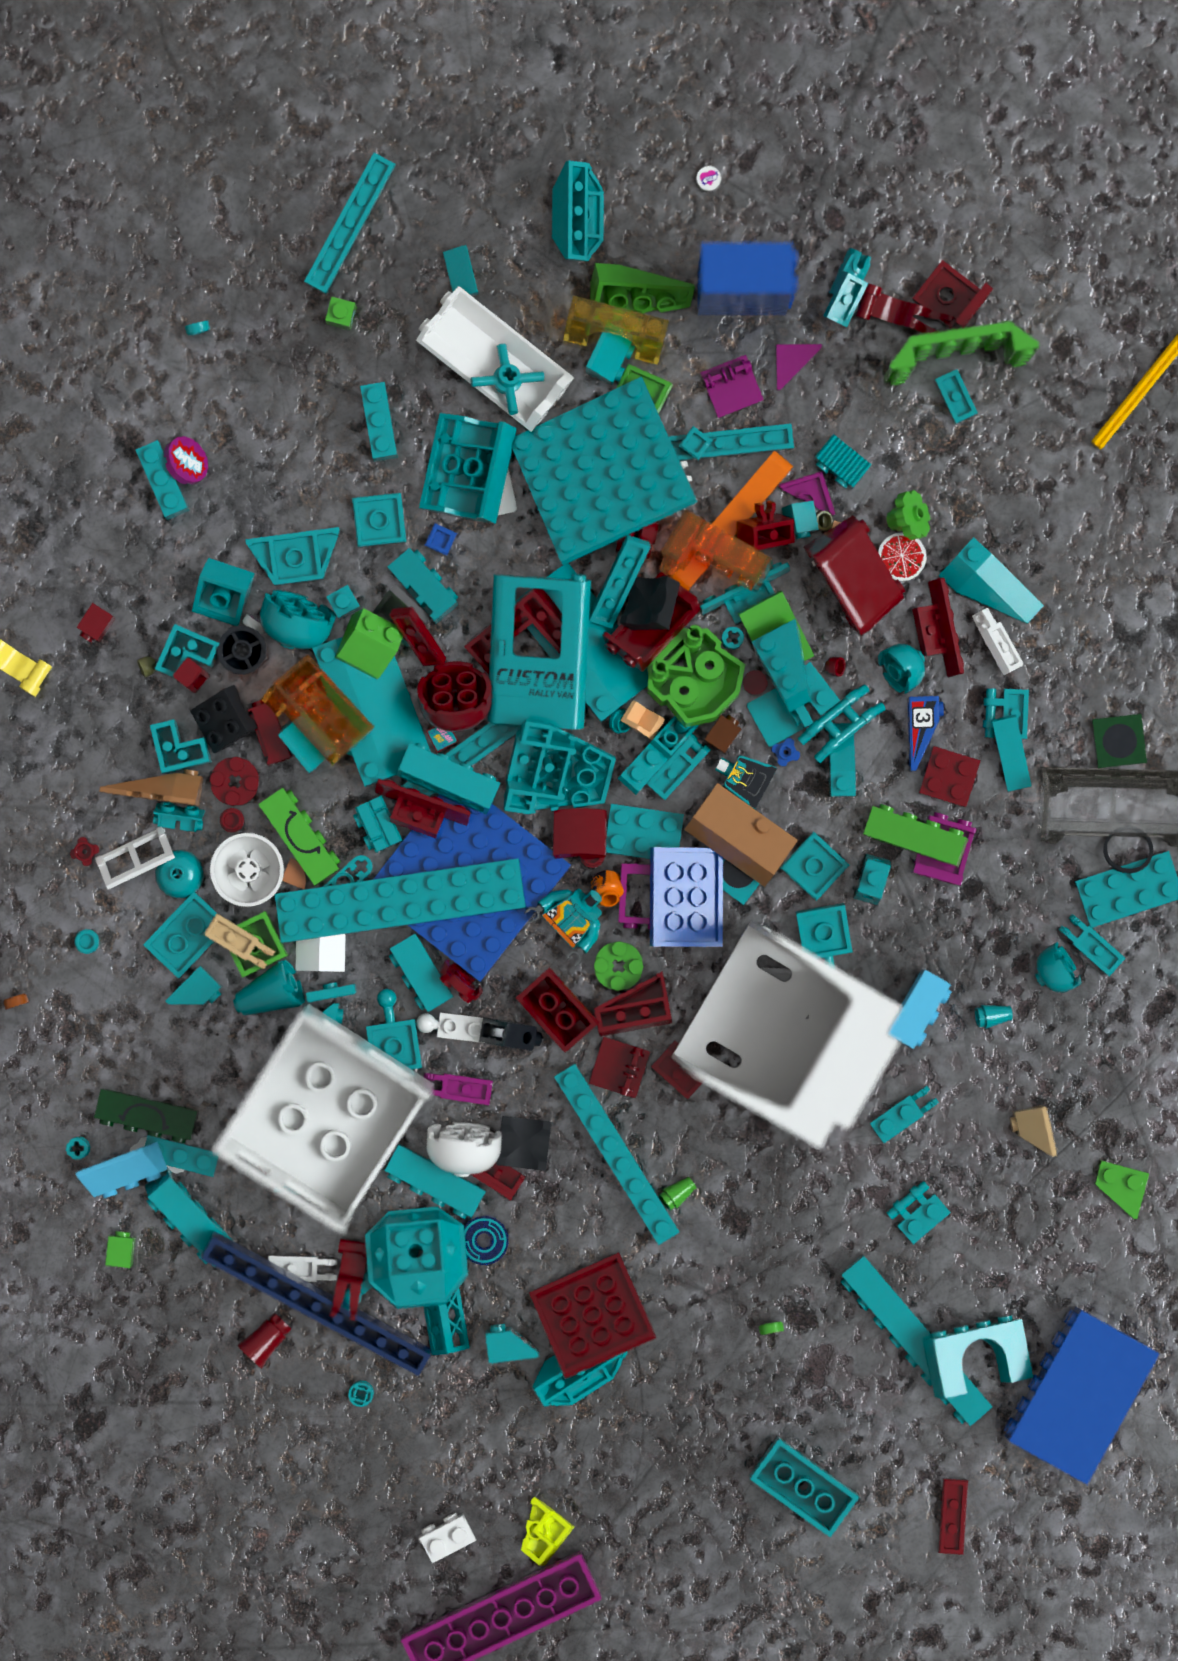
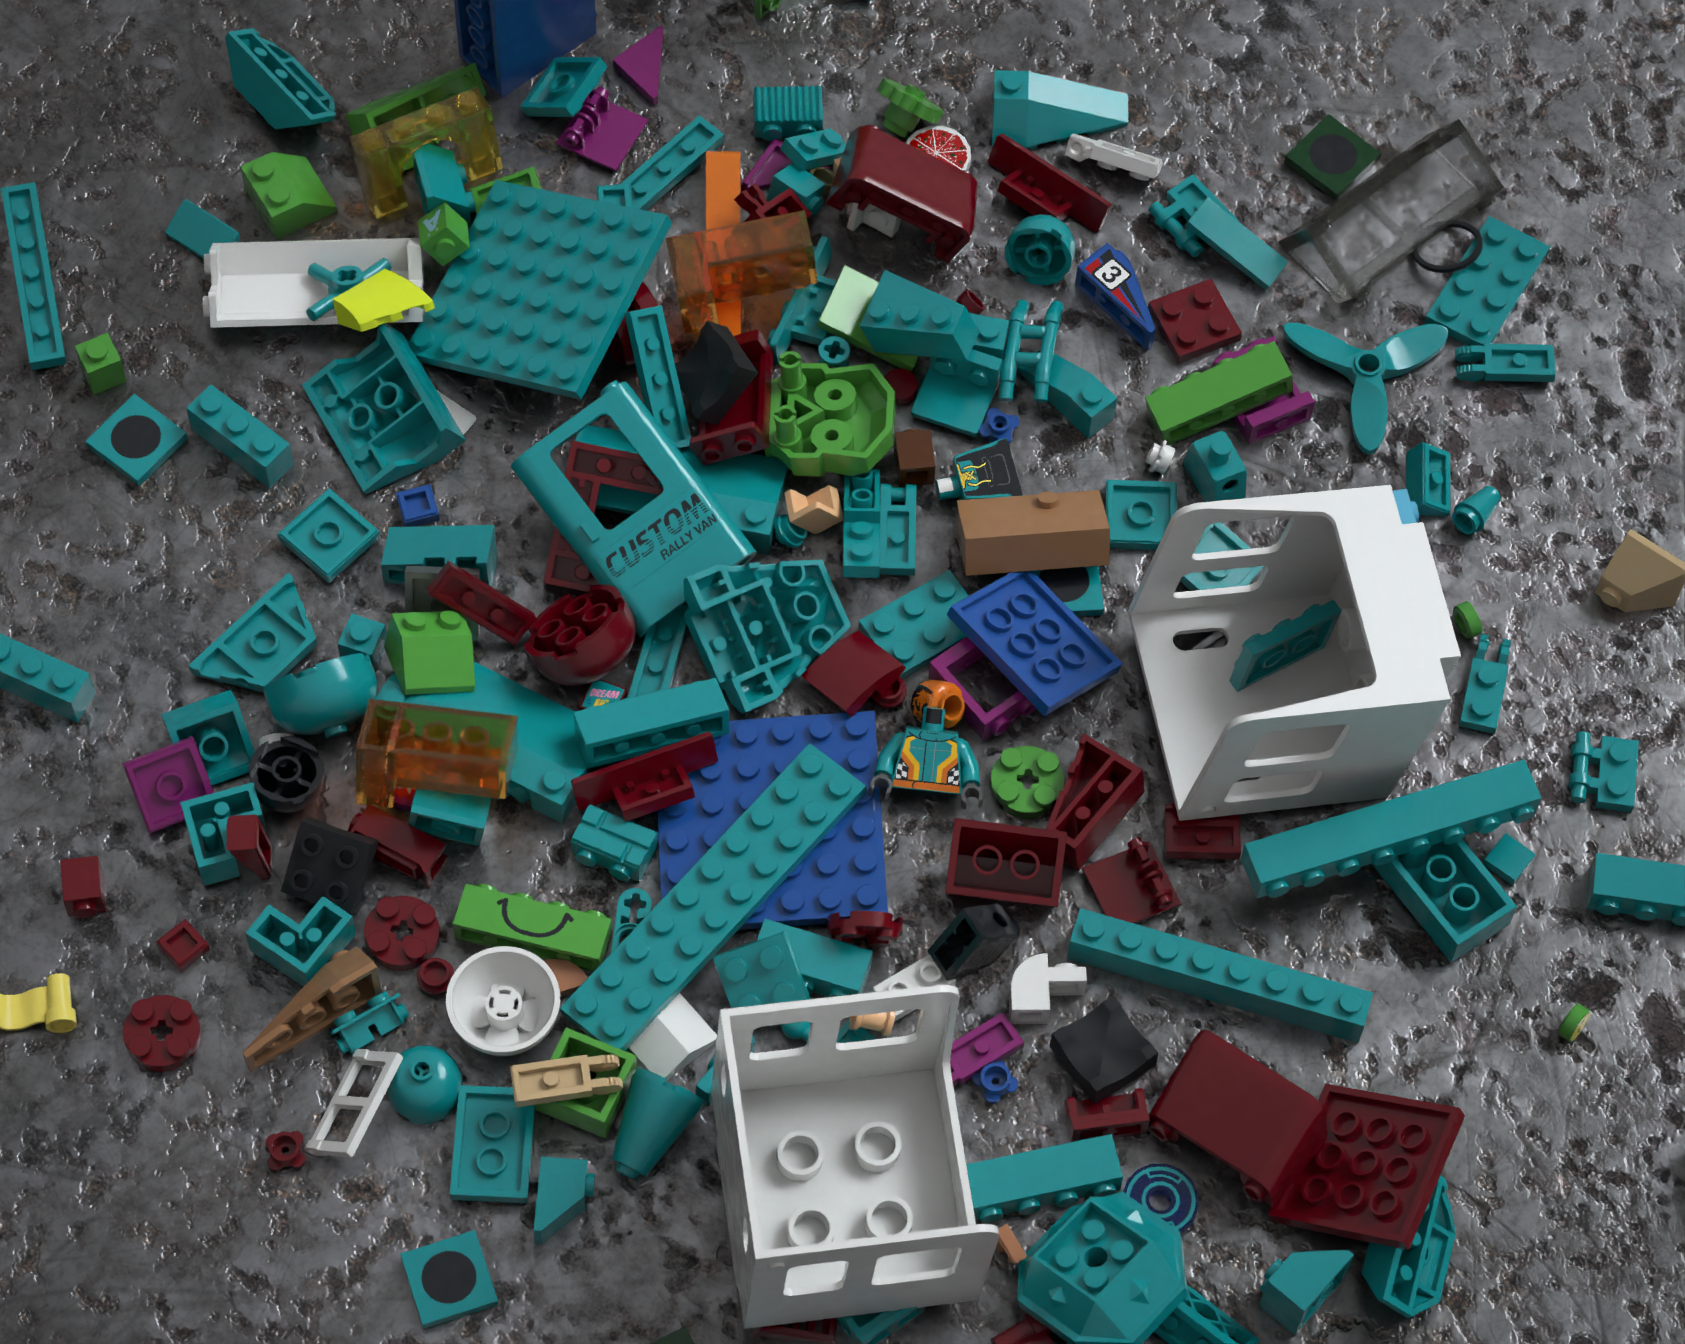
camera: 40 degrees left, 25 degrees down
teal tile [75,929,100,954] -> none
olive hinge [137,656,157,678] -> none
tile [164,436,208,485] -> none
white cylinder [427,1122,502,1177] -> none
bright green cone [659,1177,696,1211] -> none
teal cylinder [1035,942,1082,993] -> none
none -> teal tile [85,394,188,487]
none -> magenta tile [122,736,214,834]
none -> dark red plate [123,995,201,1072]
none -> dark red tile [156,919,210,973]
none -> bright green slope [240,152,338,240]
none -> neon yellow slope [332,269,435,332]
none -> teal tile [400,1230,499,1329]
none -> bright green brick [418,202,470,266]
none -> teal plate [520,57,608,117]
none -> teal plate [713,931,811,1008]
none -> teal plate [780,128,846,171]
none -> light nougat bush [849,1011,895,1037]
none -> blue plate [973,1060,1018,1104]
none -> nougat tile [996,1224,1027,1264]
none -> white brick [1009,953,1087,1024]
none -> white plate [1145,440,1175,474]
none -> dark red windscreen [1149,1030,1328,1207]
none -> teal plate [1229,600,1342,692]
none -> teal brick [1241,759,1542,898]
none -> teal piece [1282,322,1448,455]
none -> teal brick [1372,839,1517,963]
none -> teal slope [1406,442,1451,517]
none -> bright green tile [1453,601,1483,639]
none -> teal tile [1483,833,1536,885]

